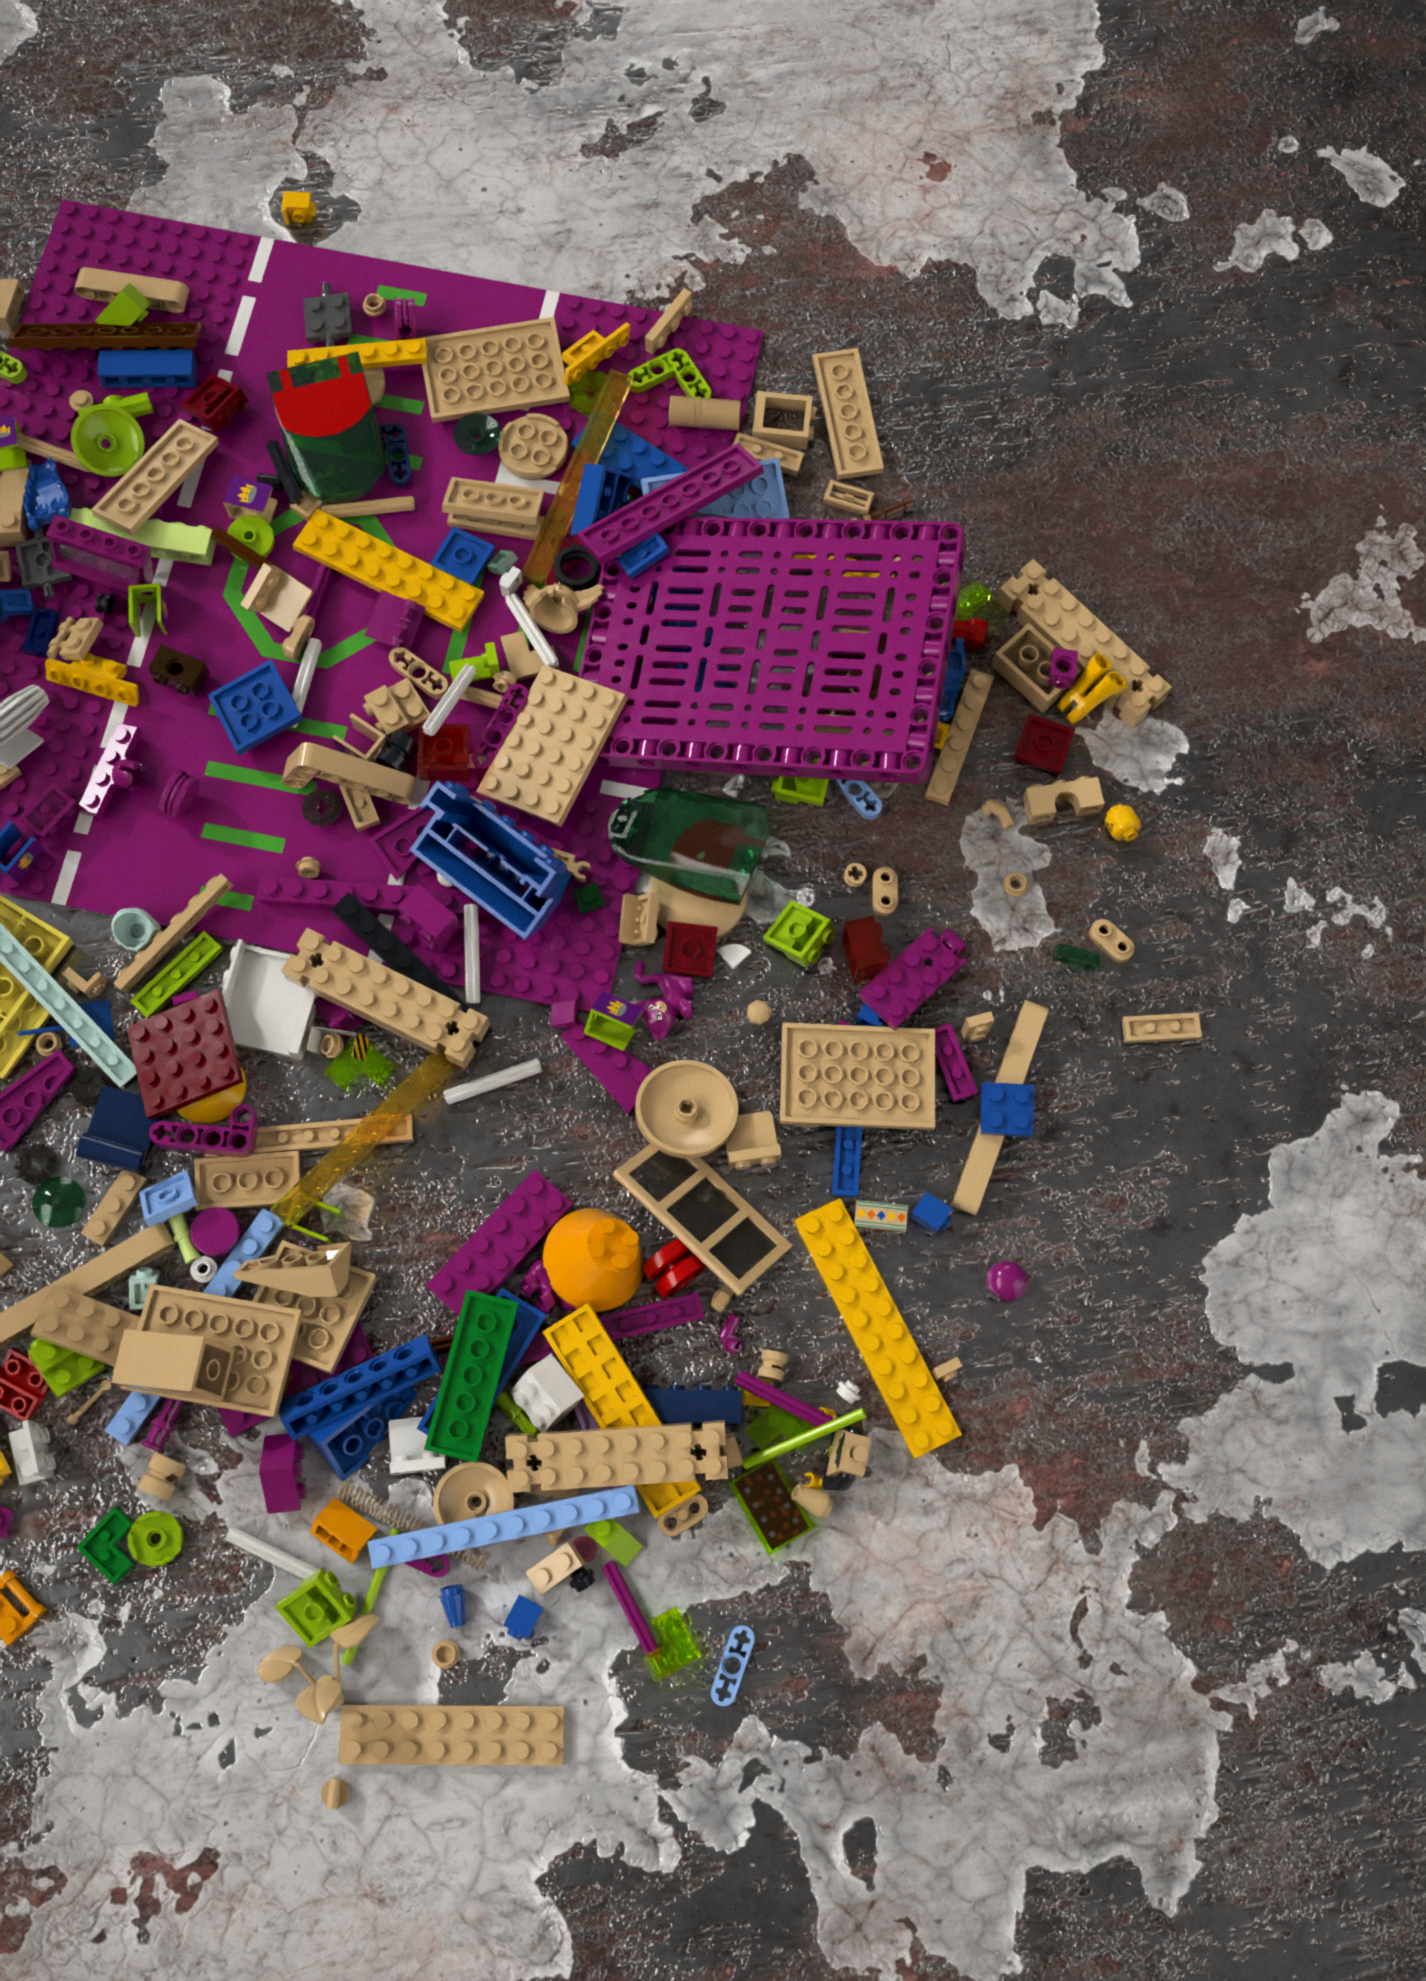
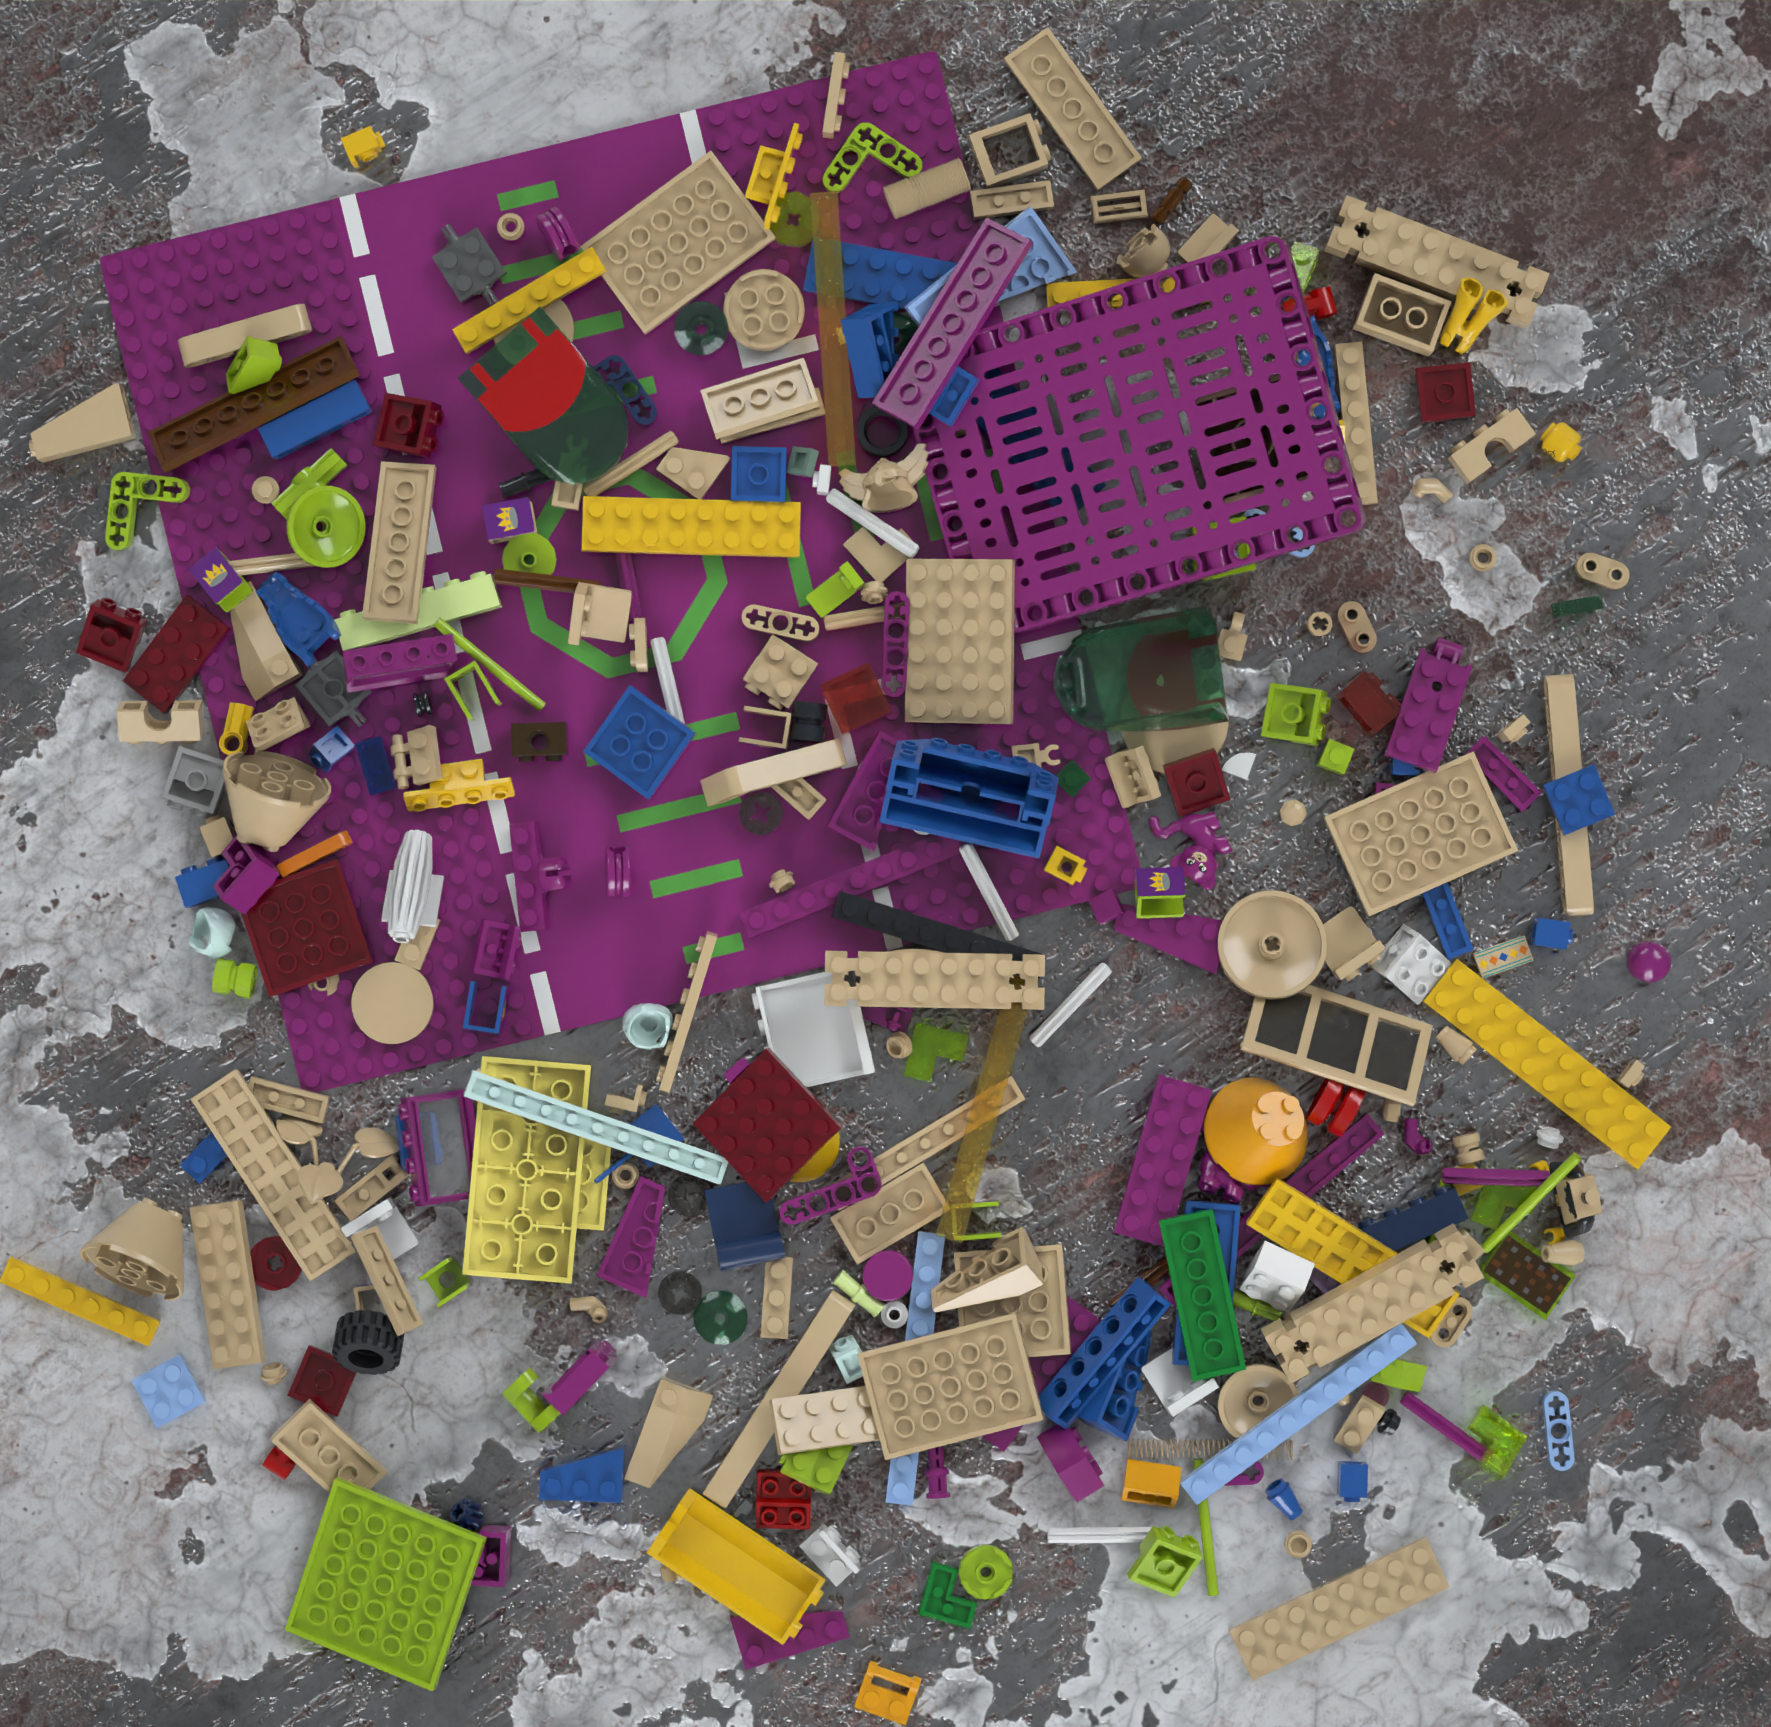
camera: 15 degrees left, 15 degrees up
tan hinge [67,1380,112,1425] -> none
tan slope [111,1329,235,1402] -> none
lime plate [130,931,223,1018] -> none
tan wheel [137,1452,187,1502] -> none
light blue plate [139,1170,198,1227] -> none
tan plant [257,1614,379,1725] -> none
black axle [266,439,304,505] -> none
sticker [306,1026,370,1062] -> none
tan plate [321,1778,350,1809] -> none
magenta hinge [365,591,426,651] -> none
magenta brick [397,885,461,953] -> none
white axle [423,664,476,736] -> none
magenta brick [1047,648,1078,689] -> none
tan plate [1122,1013,1202,1044] -> none
none -> lime piece [433,618,546,711]
none -> tan wing [656,447,731,499]
none -> yellow brick [1043,846,1088,885]
none -> tan plate [1214,612,1248,662]
none -> lime brick [1316,739,1355,776]
none -> white bracket [1370,924,1451,1005]
none -> tan cone [1436,1026,1477,1065]

